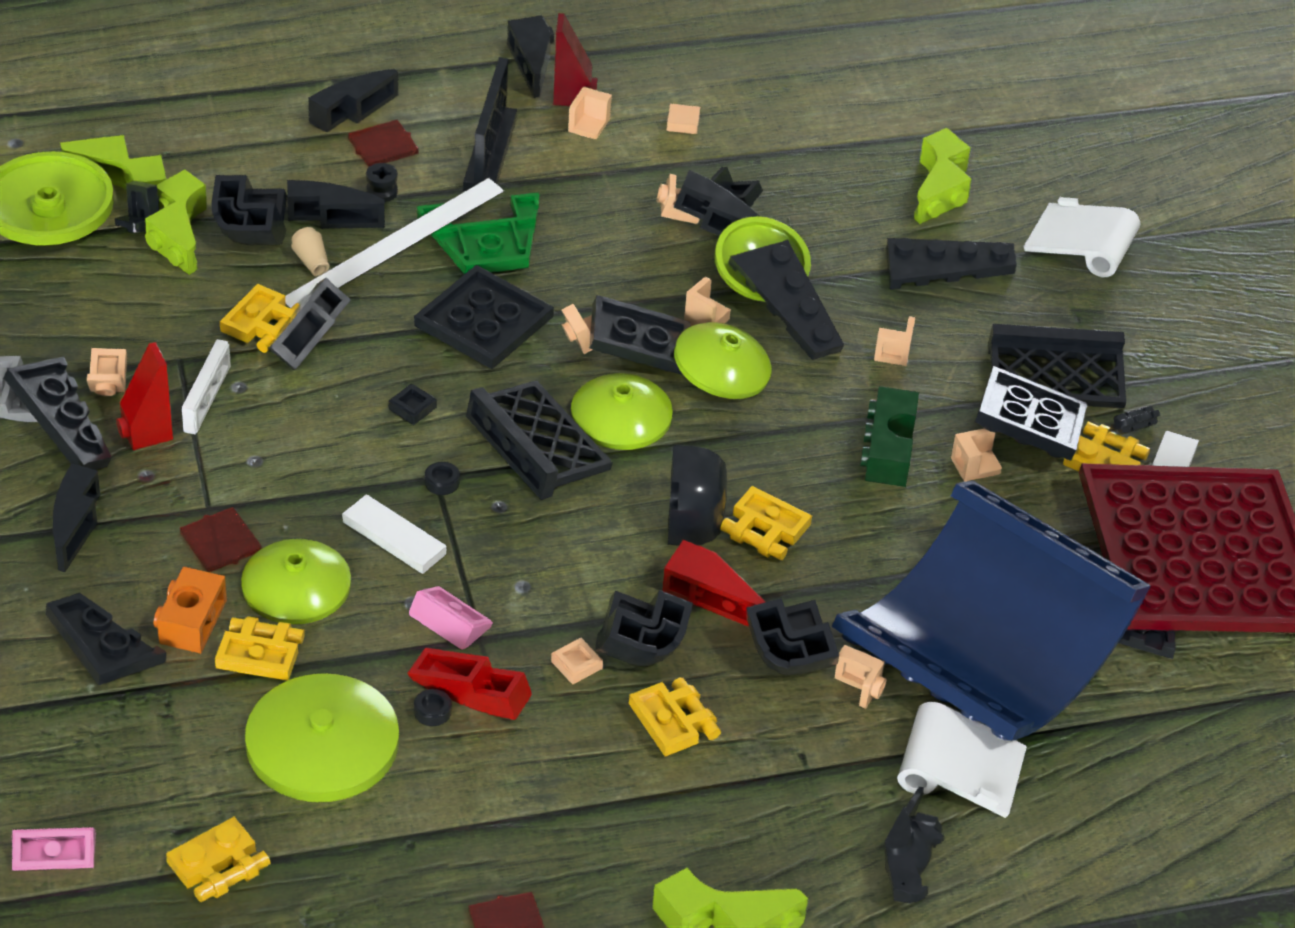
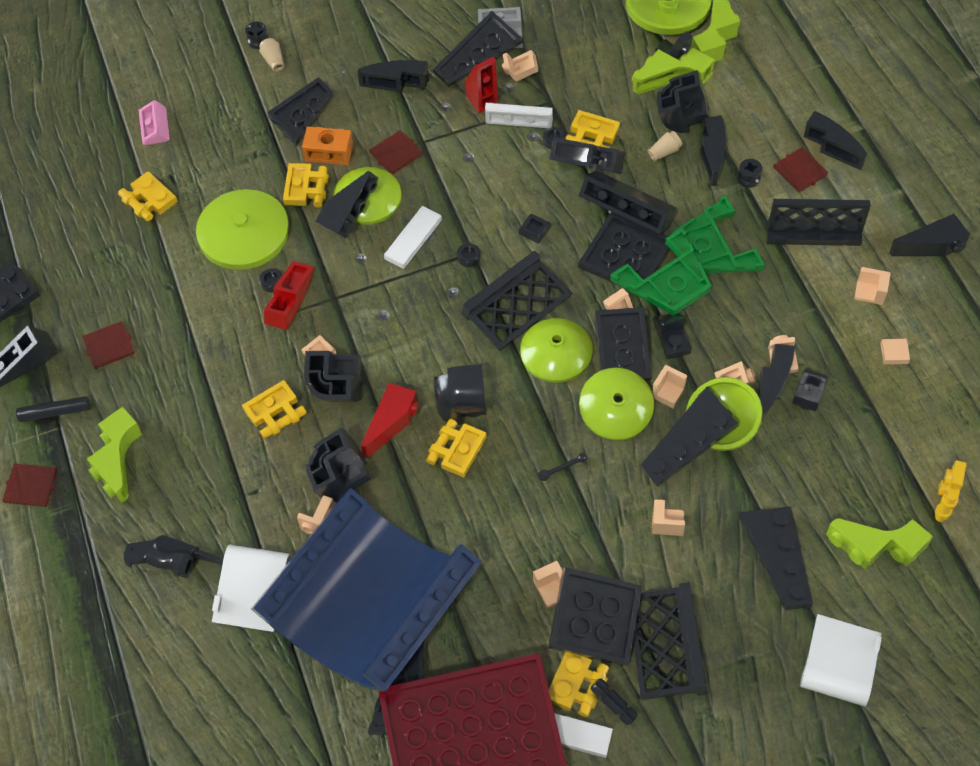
camera: 90 degrees right, 15 degrees up
white sticker [285,178,504,308] -> none
bright pink slope [409,586,493,649] -> none
dark red slope [553,13,598,106] -> none
dark green arch [860,386,919,487] -> none
none -> black slope [315,171,379,238]
none -> black hinge [539,453,587,481]
none -> black tile [543,127,565,149]
none -> black brick [579,170,677,234]
none -> green wing [610,228,711,316]
none -> black slope [653,313,691,360]
none -> light nougat bracket [715,361,757,391]
none -> yellow plate [935,460,966,522]

